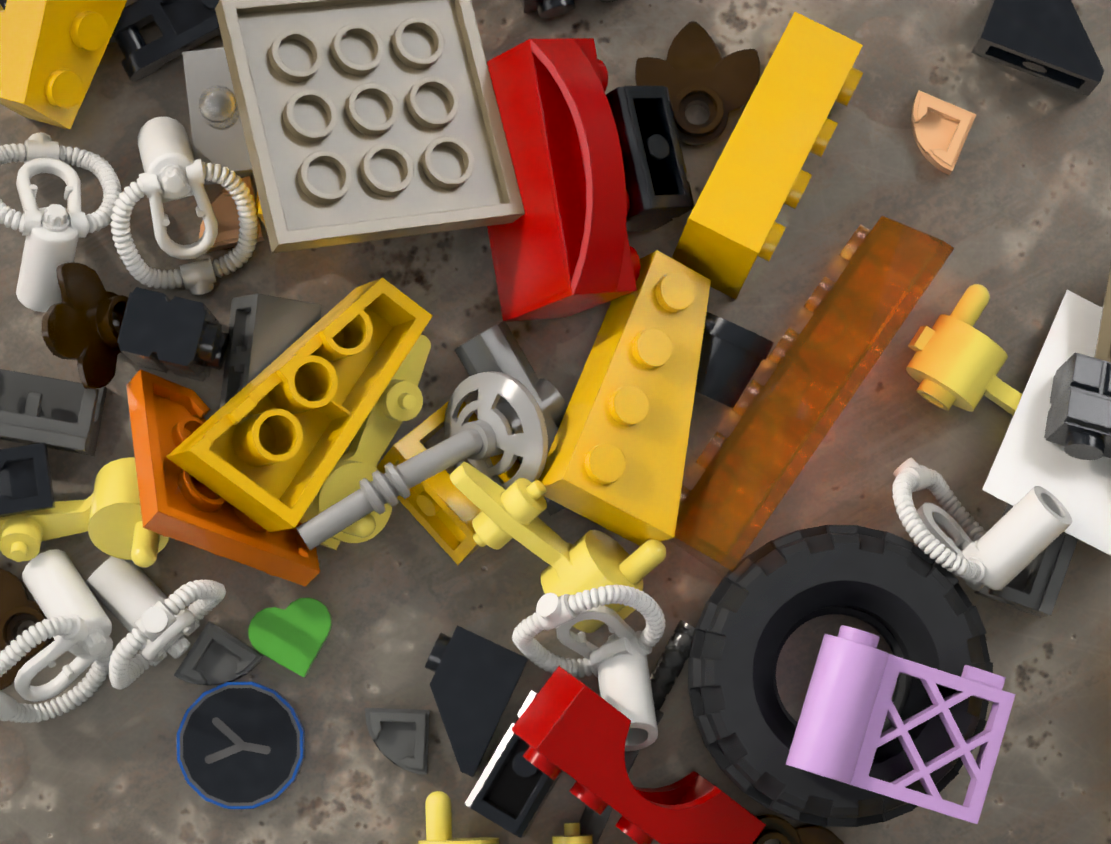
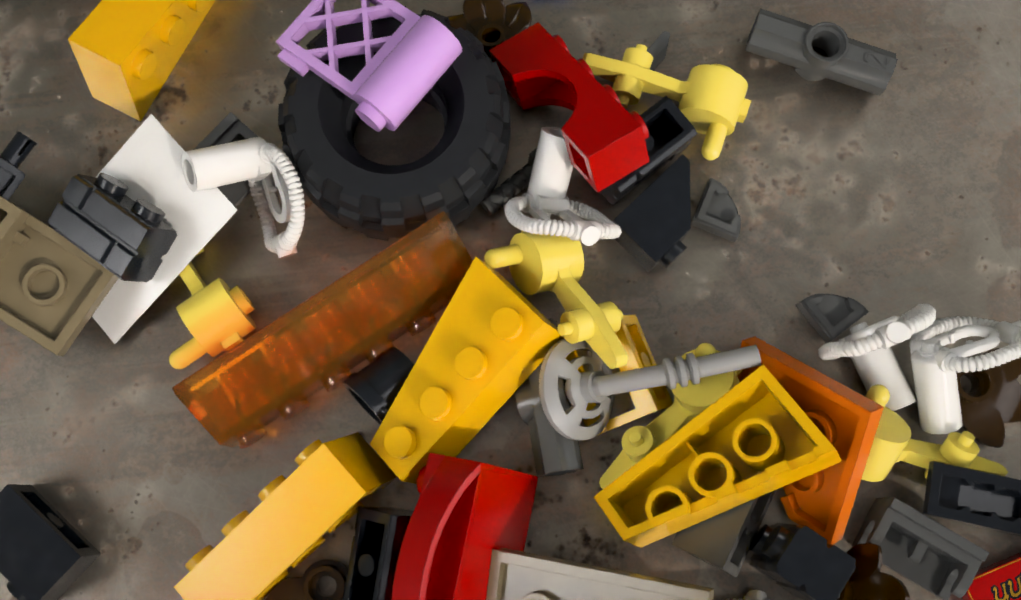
camera: 160 degrees left, 5 degrees down
black tile [177,682,305,809] -> none
bright green tile [248,598,333,678] -> none
light nougat tile [911,90,976,175] -> none

